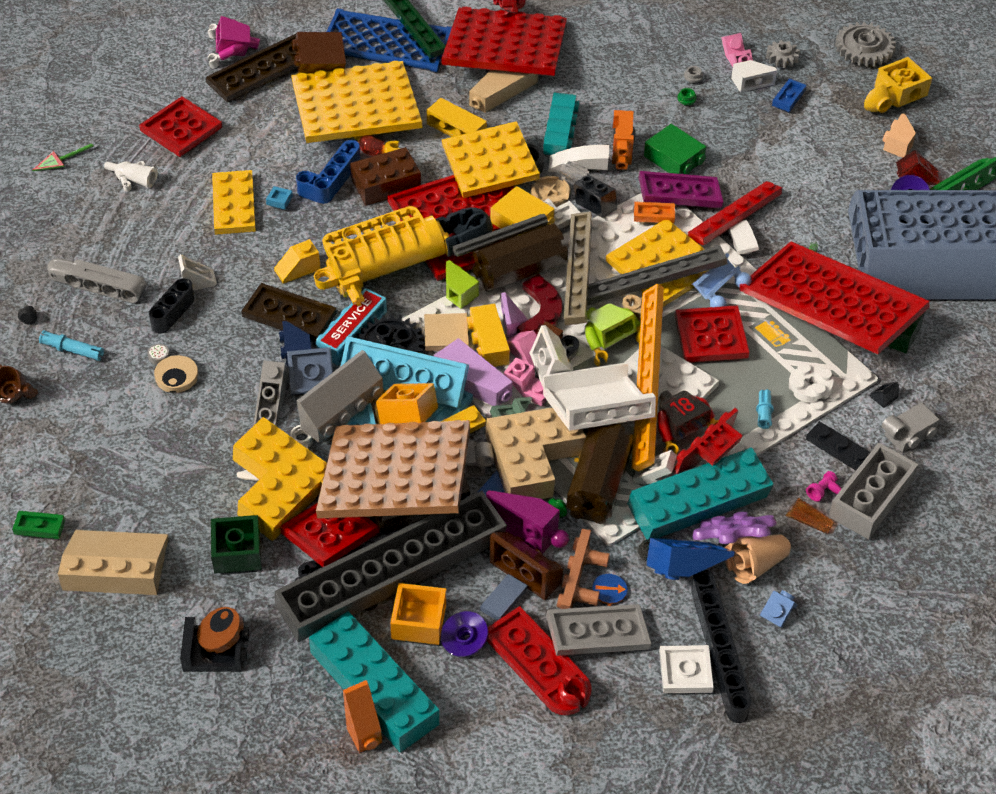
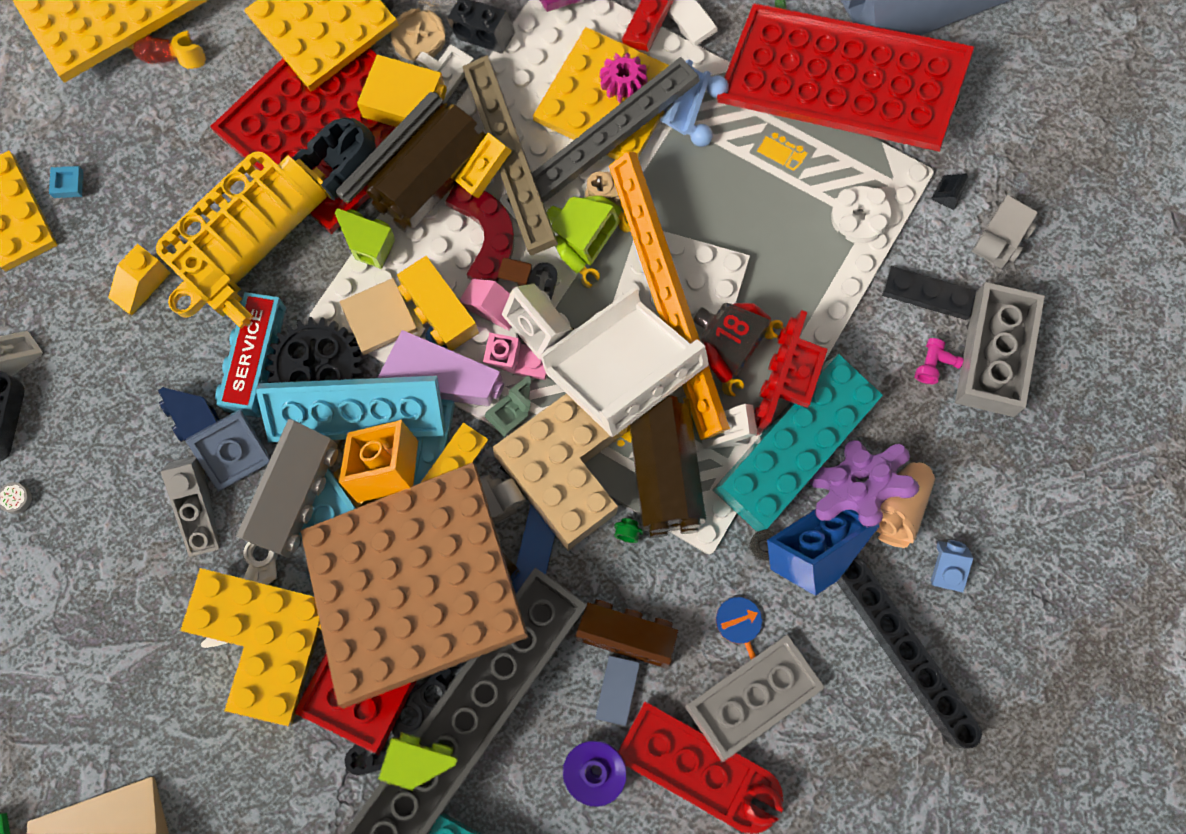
camera: 20 degrees left, 25 degrees up
tan tile [154,355,198,393] -> none
dark green brick [211,515,262,574] -> none
dark brown plate [241,283,337,341] -> none
blue beam [296,140,360,204] -> none
reddish brown brick [350,147,421,206] -> none
light orange piece [390,583,447,645] -> none
magenta slope [486,490,569,554] -> none
lavender slope [501,293,528,339] -> none
nougat plate [557,529,610,609] -> none
orange plate [634,202,675,223] -> none
white plate [659,645,713,693] -> none
red plate [675,305,749,362] -> none
medium azure axle [756,389,774,429] -> none
clear orange piece [785,498,834,534] -> none
none -> lime slope [378,733,458,789]
none -> yellow plate [455,132,512,198]
none -> dark pink gear [600,52,648,103]

